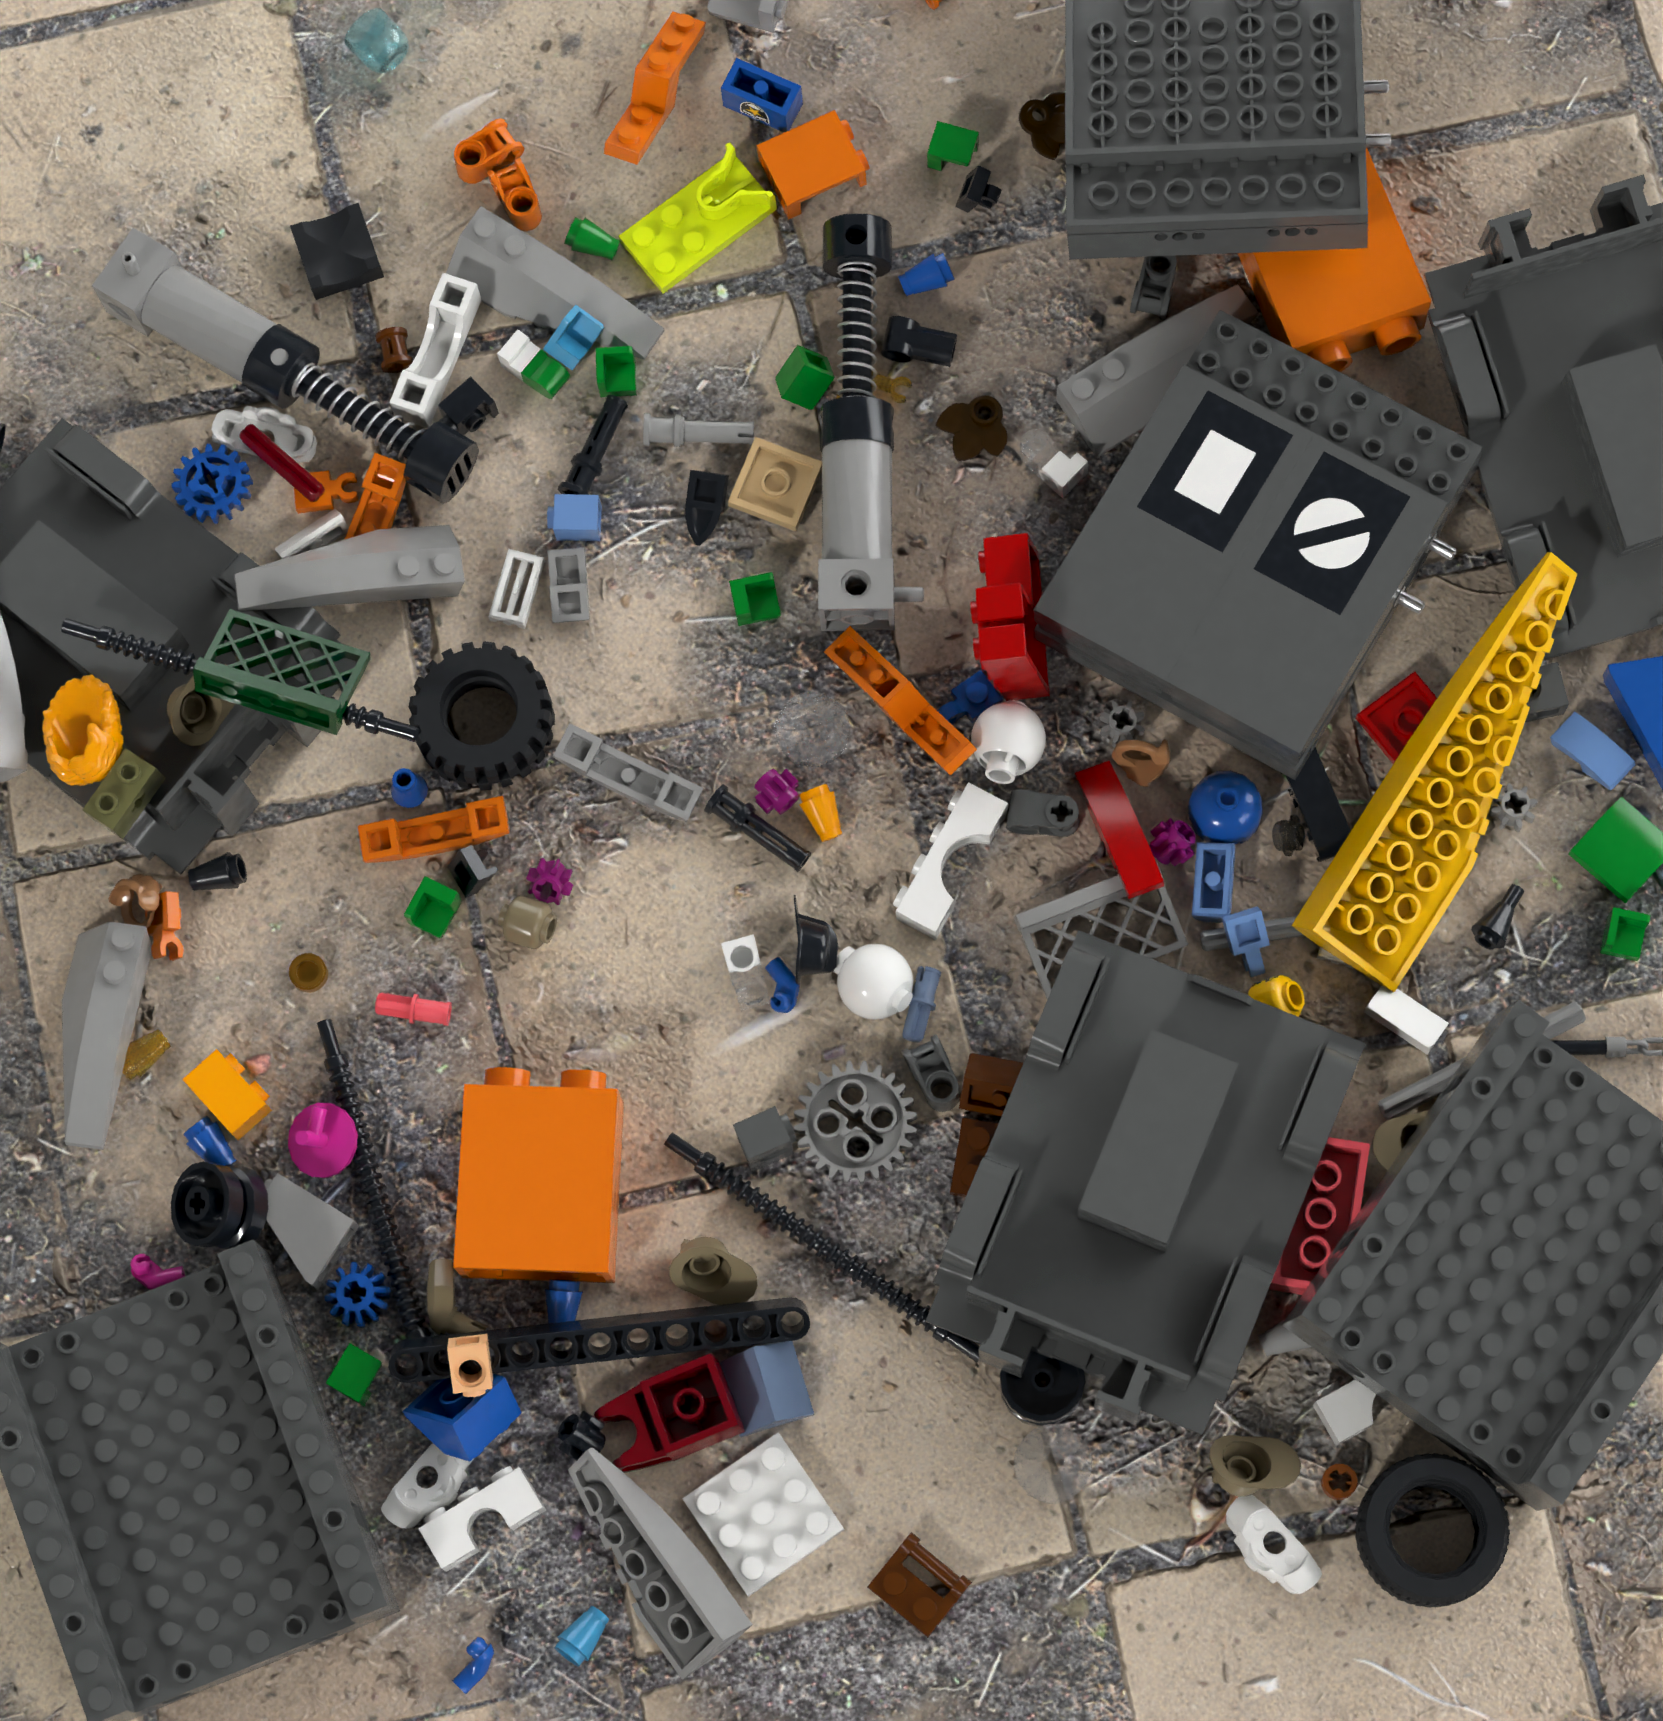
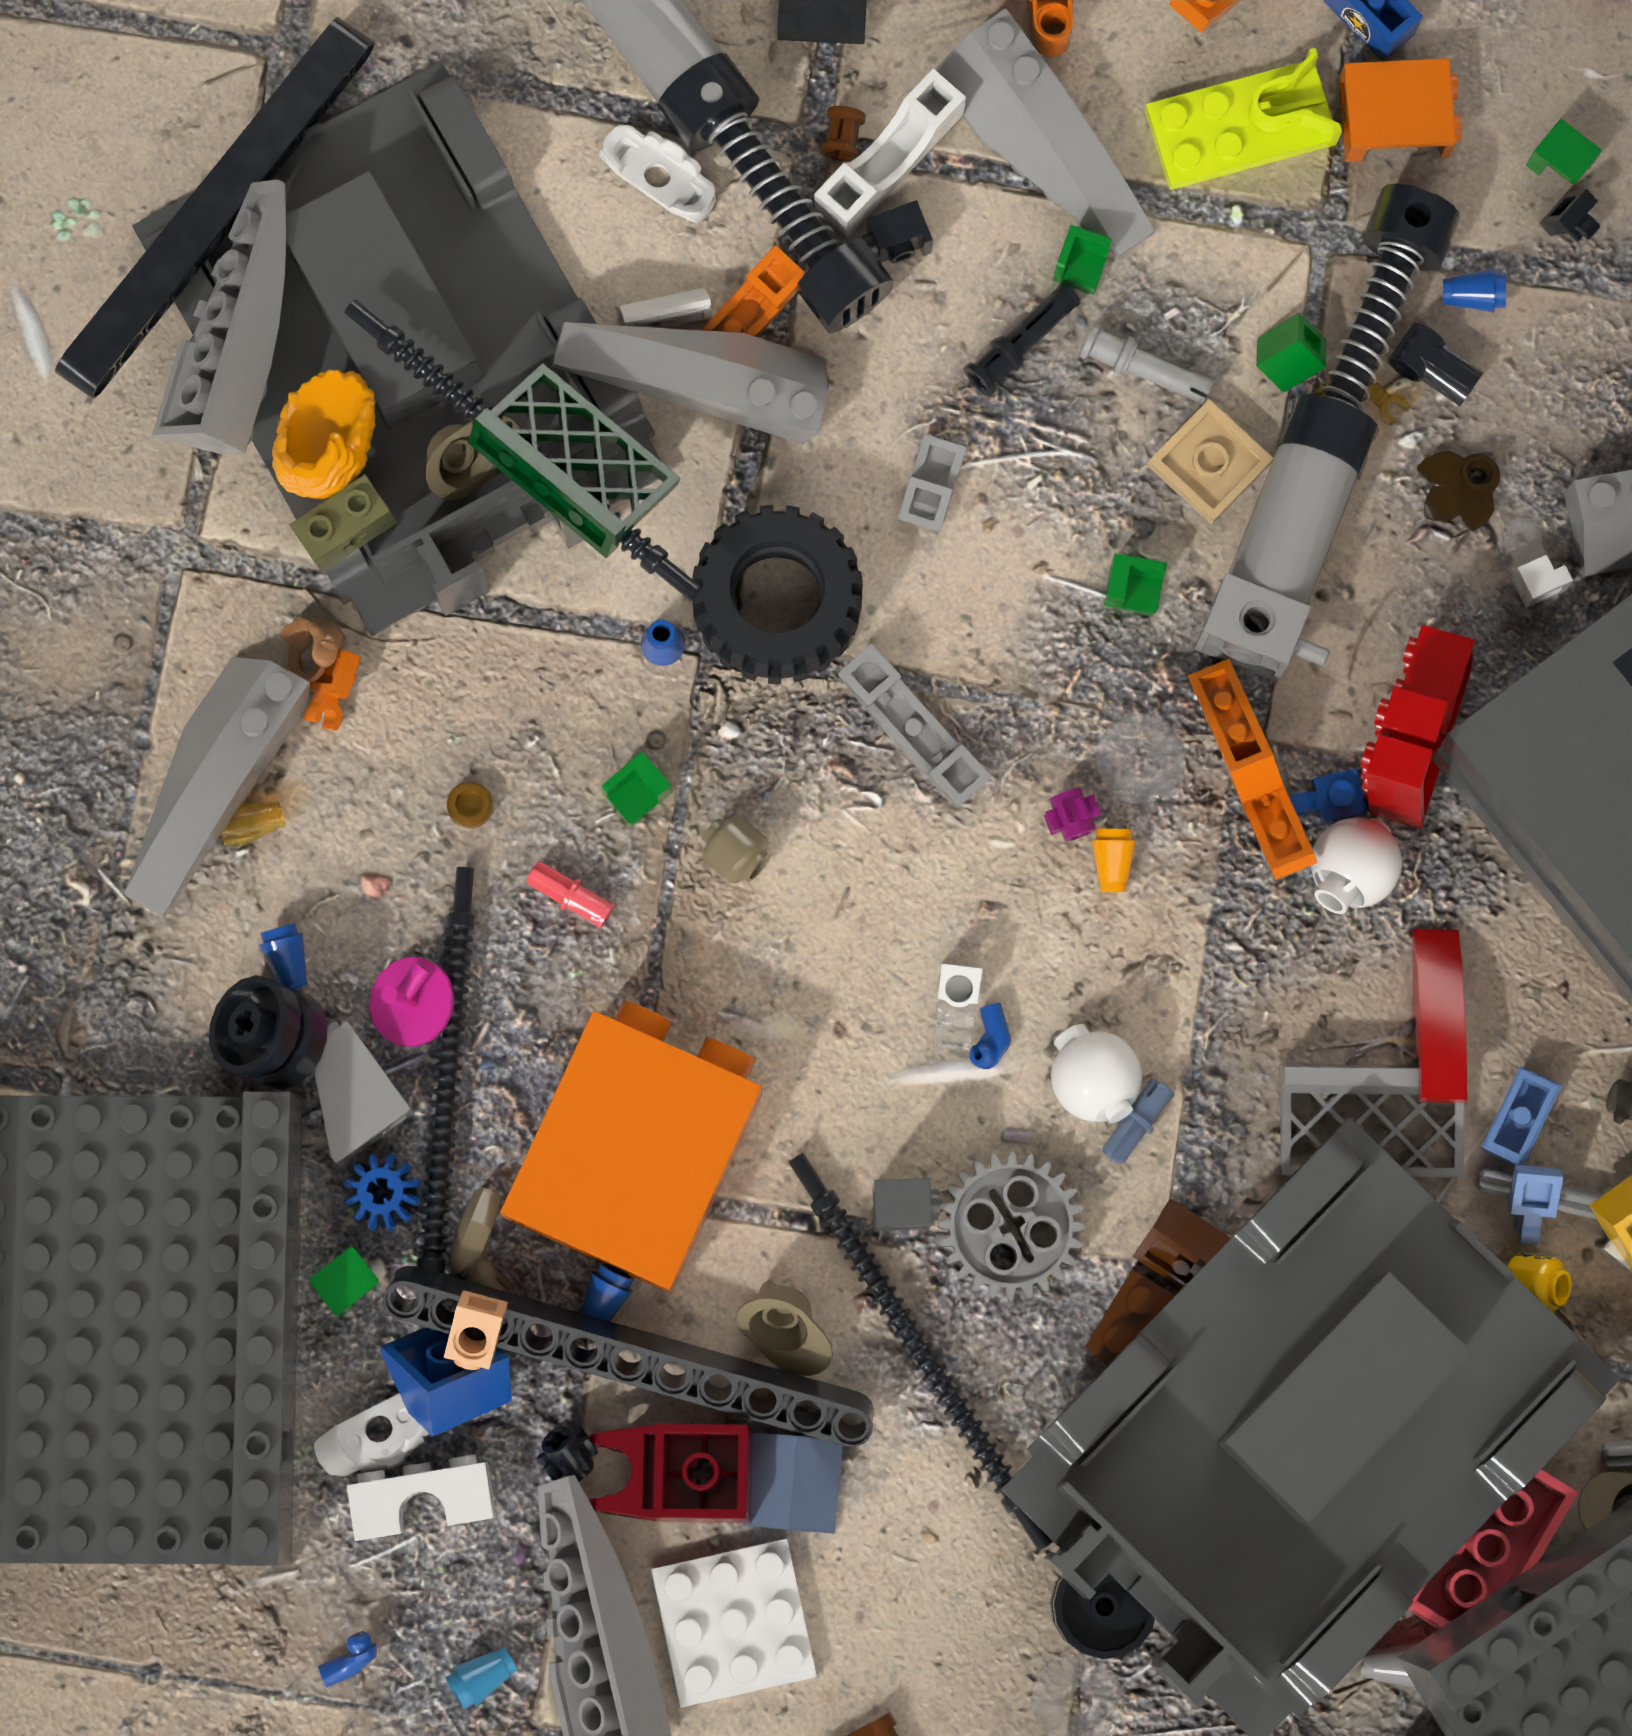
camera: 10 degrees right, 5 degrees up
dark pink arm [130,1254,185,1290] -> none
blue gear [171,444,253,524] -> none
light orange brick [182,1049,272,1140] -> none
black cone [188,852,247,891] -> none
dark red axle [239,424,325,502] -> none
orange plate [294,470,359,514] -> none
orange slope [358,796,510,863] -> none
black tile [447,845,498,898] -> none
white tile [488,549,545,629] -> none
leg [497,329,571,399] -> none
magenta gear [526,858,574,905] -> none
dark azure panel [543,305,604,371] -> none
medium blue brick [547,494,602,541] -> none
green cone [564,217,621,261] -> none
black plate [685,470,729,546] -> none
black pin [704,784,811,872] -> none
black piece [794,895,838,985] -> none
white arch [893,782,1008,940] -> none
dark grey piece [902,1035,960,1112] -> none
dark grey piece [1006,789,1080,837] -> none
light grey gear [1100,701,1145,748] -> none
medium nougat piece [1112,739,1171,787] -> none
magenta gear [1149,818,1196,867] -> none
blue cylinder [1188,770,1263,844] -> none

